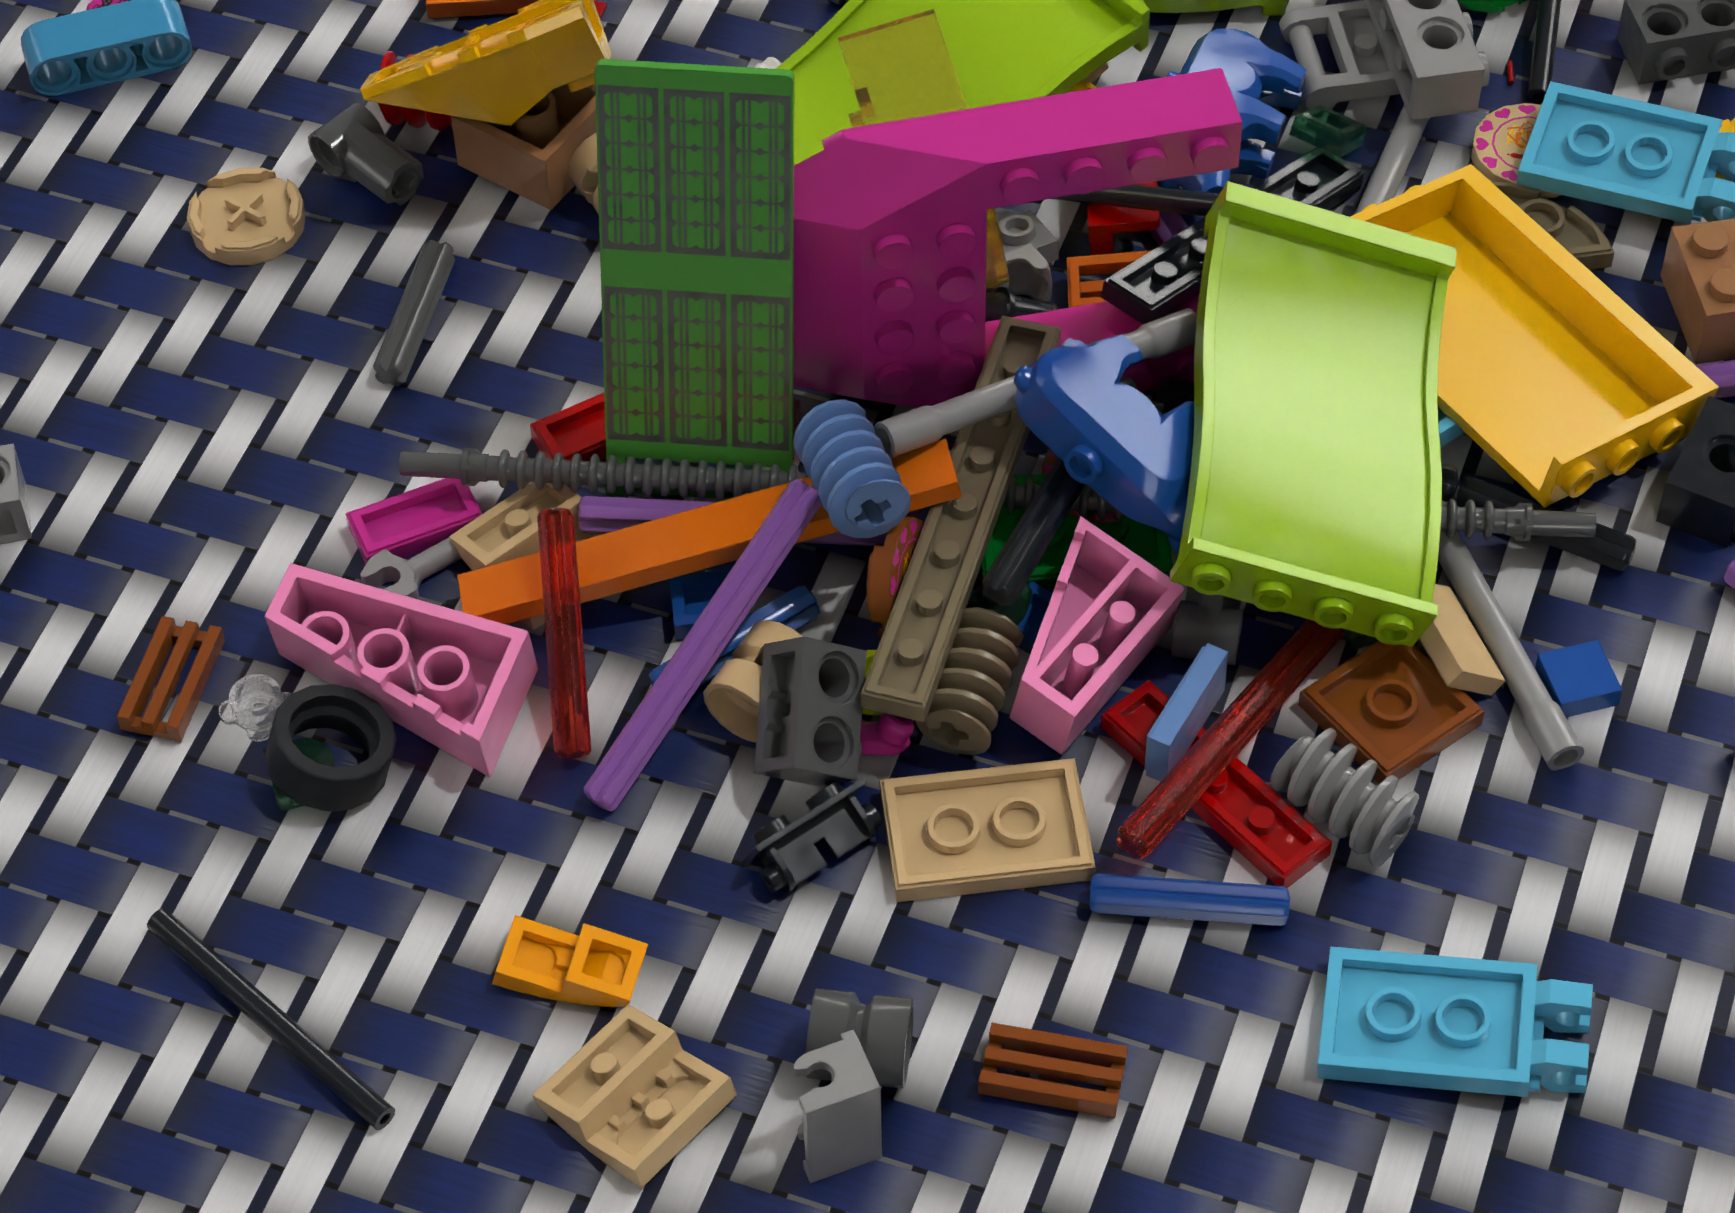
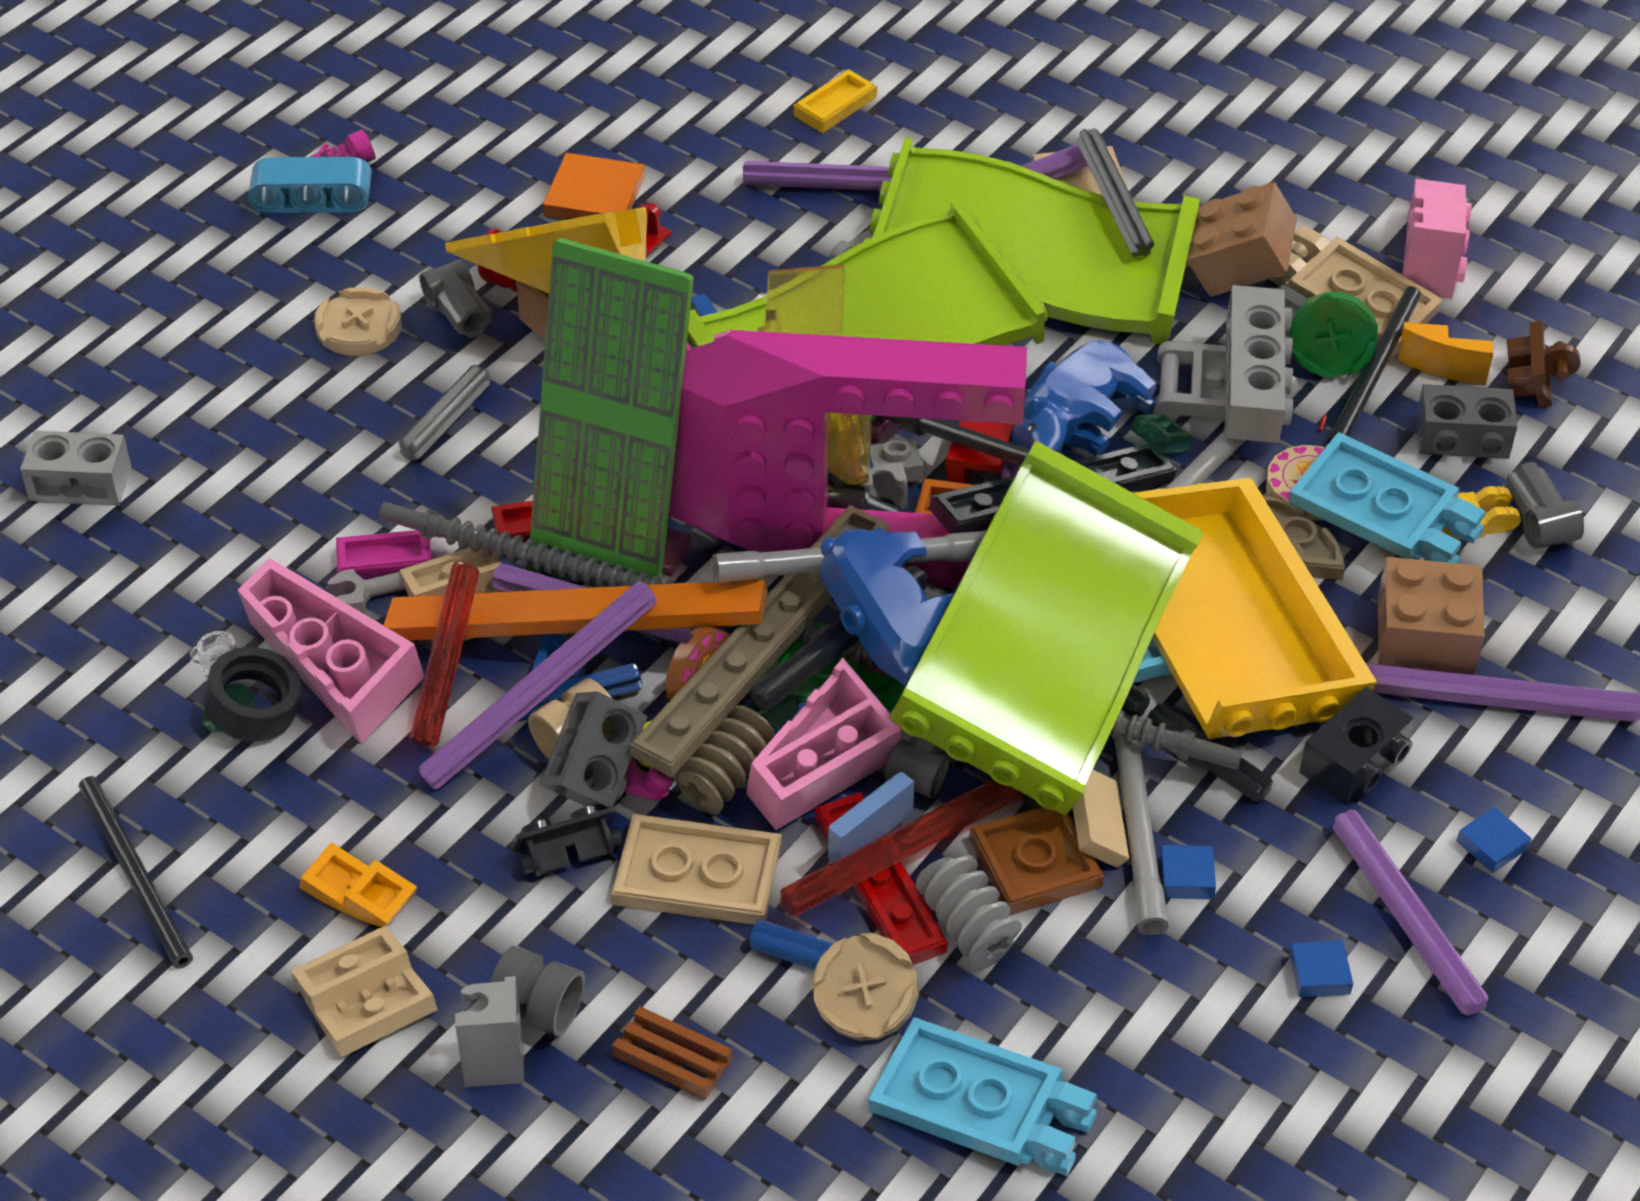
camera: 15 degrees right, 5 degrees down
dark orange tile [117,616,225,742] -> none
medium blue piece [793,400,911,538] -> none
none -> tan tile [812,933,919,1041]

